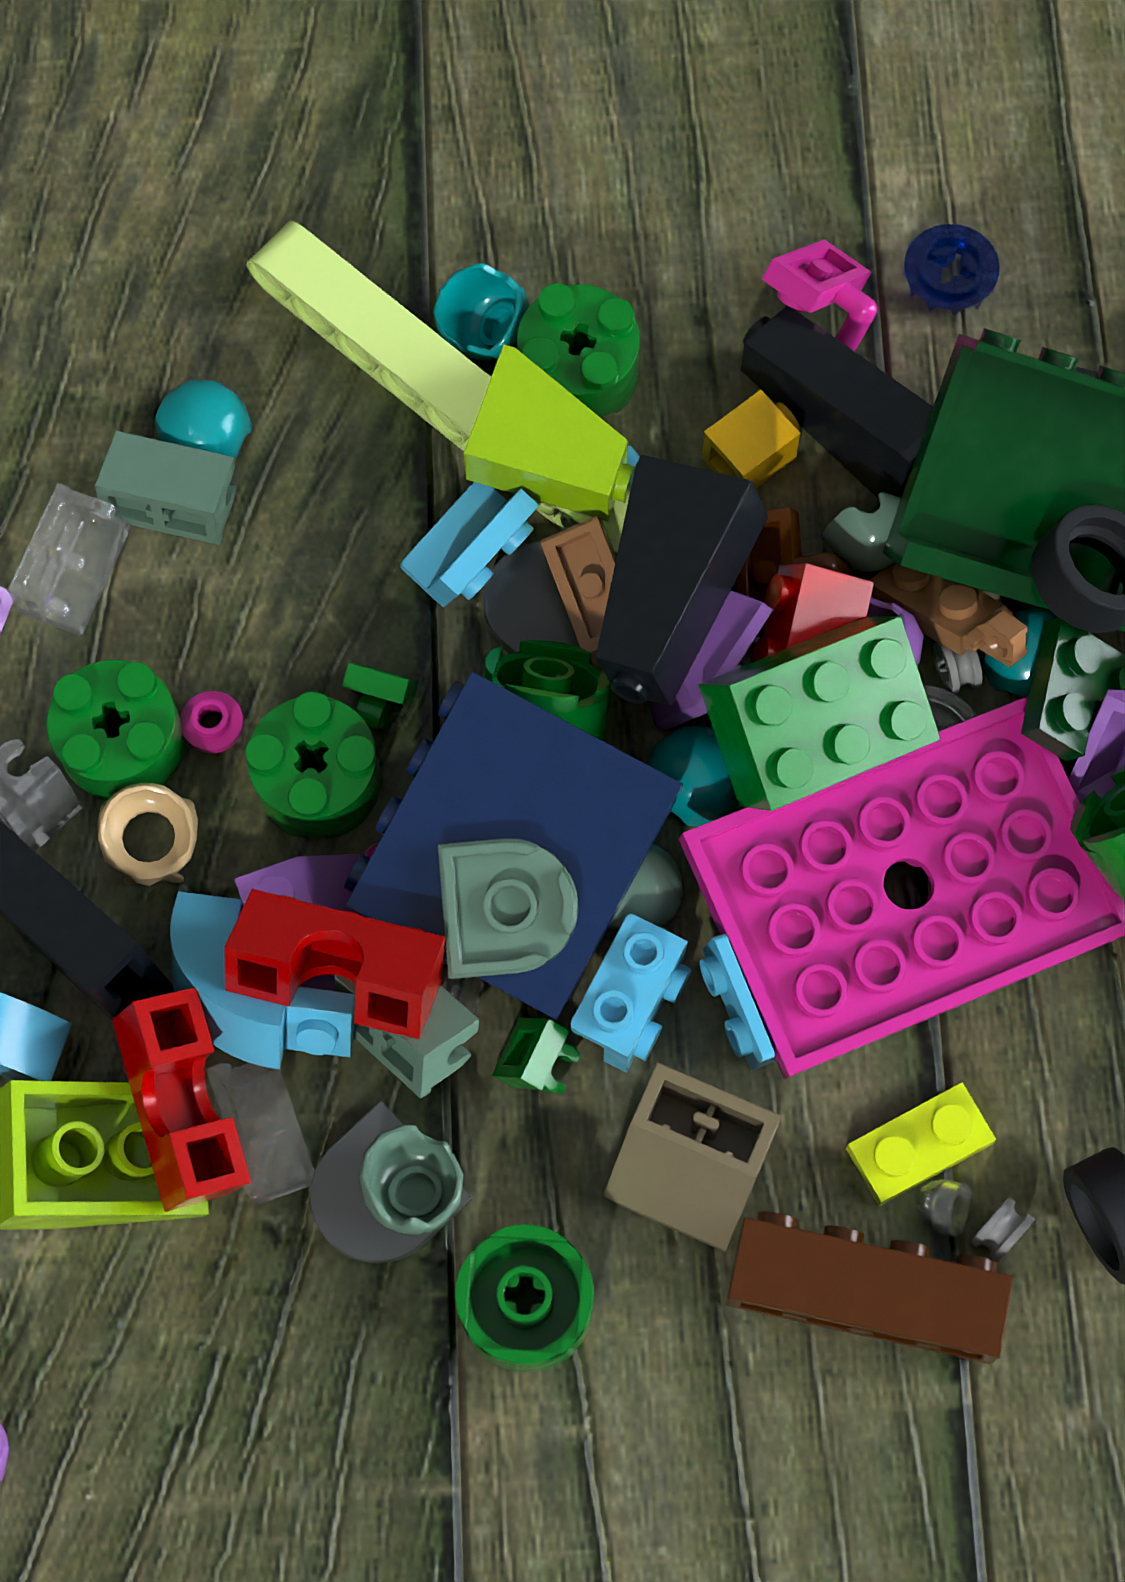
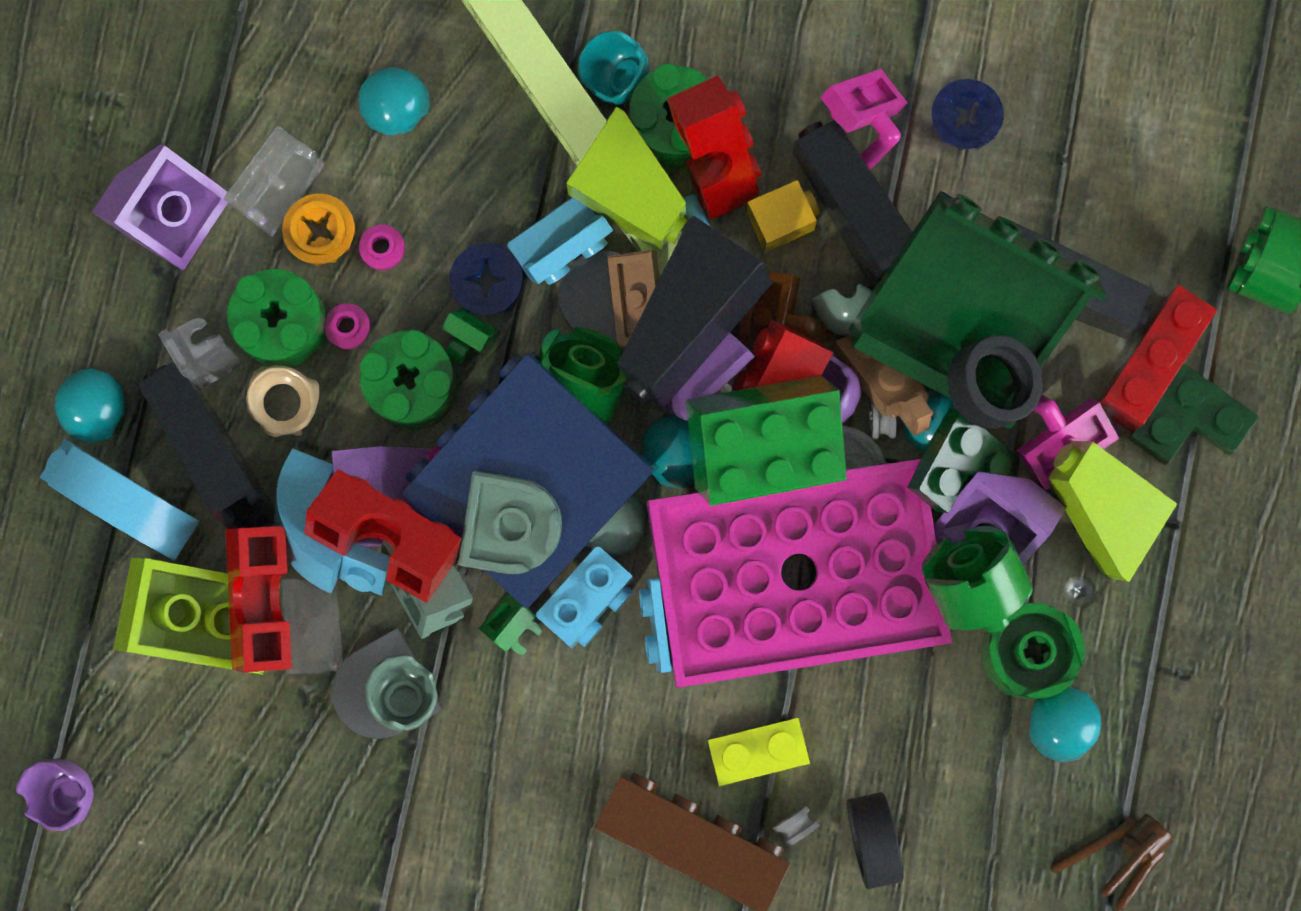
camera: 15 degrees right, 10 degrees up
sand green hinge [95,431,236,545] -> none
green brick [455,1224,594,1372] -> none
dark tan slope [603,1062,782,1252] -> none
clear hinge [916,1179,972,1237] -> none
none -> light orange gear [282,193,356,266]
none -> dark pink plate [359,225,405,270]
none -> clear blue gear [450,243,523,317]
none -> red arch [667,75,761,220]

